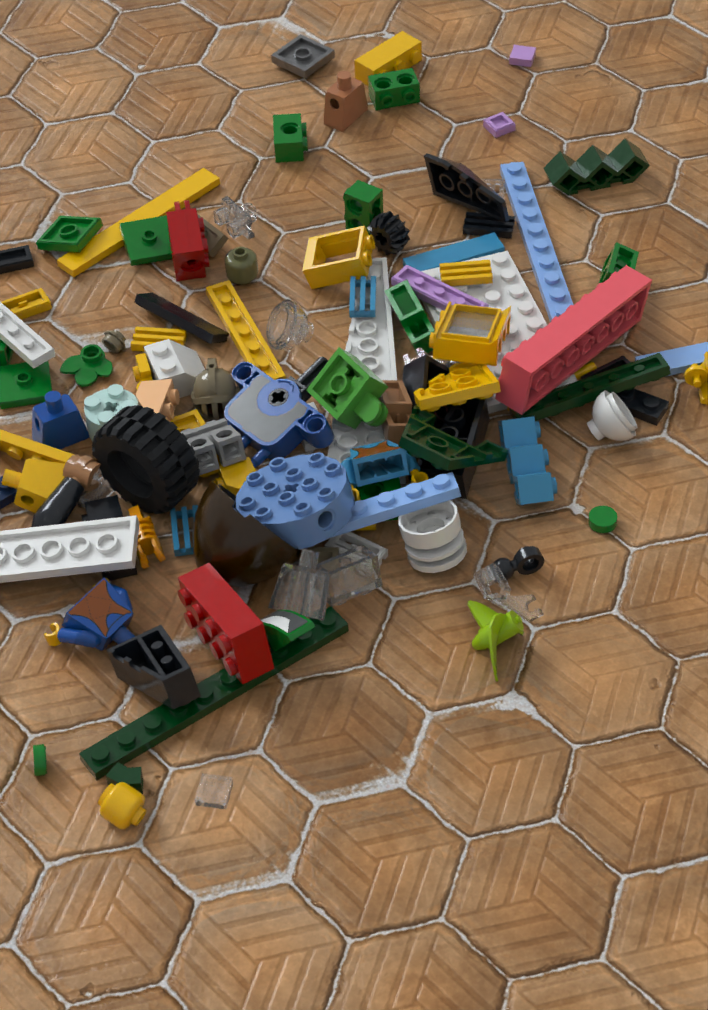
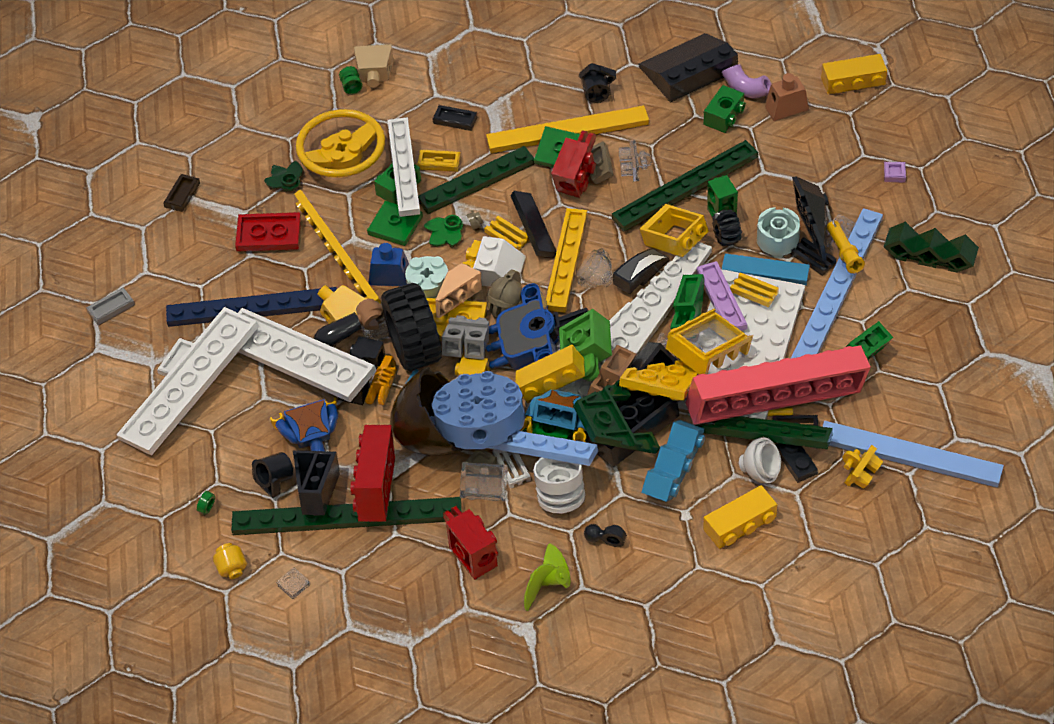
camera: 35 degrees right, 5 degrees up
green plate [36,216,103,253] -> none
dark green piece [106,762,143,794] -> none
olive head [224,247,258,285] -> none
slope [260,610,316,652] -> none
clear torso [268,549,330,621] -> none
flat silver plate [271,34,335,79] -> none
dark azure tile [349,276,376,317] -> none
green brick [368,68,420,110] -> none
clear piece [473,563,544,622] -> none
lavender tile [509,45,536,67] -> none
green tile [588,506,617,533] -> none
none -> black piece [252,452,293,498]
none -> dark green plate [418,146,534,214]
none -> red brick [443,506,499,580]
none -> yellow brick [516,345,585,403]
none -> black piece [579,63,616,103]
none -> dark green plate [612,140,758,231]
none -> slope [613,248,670,294]
none -> black slope [638,33,738,103]
none -> yellow brick [703,485,777,549]
none -> lavender cylinder [722,64,771,99]
none -> light aqua brick [756,207,800,258]
none -> yellow pin [826,221,865,273]

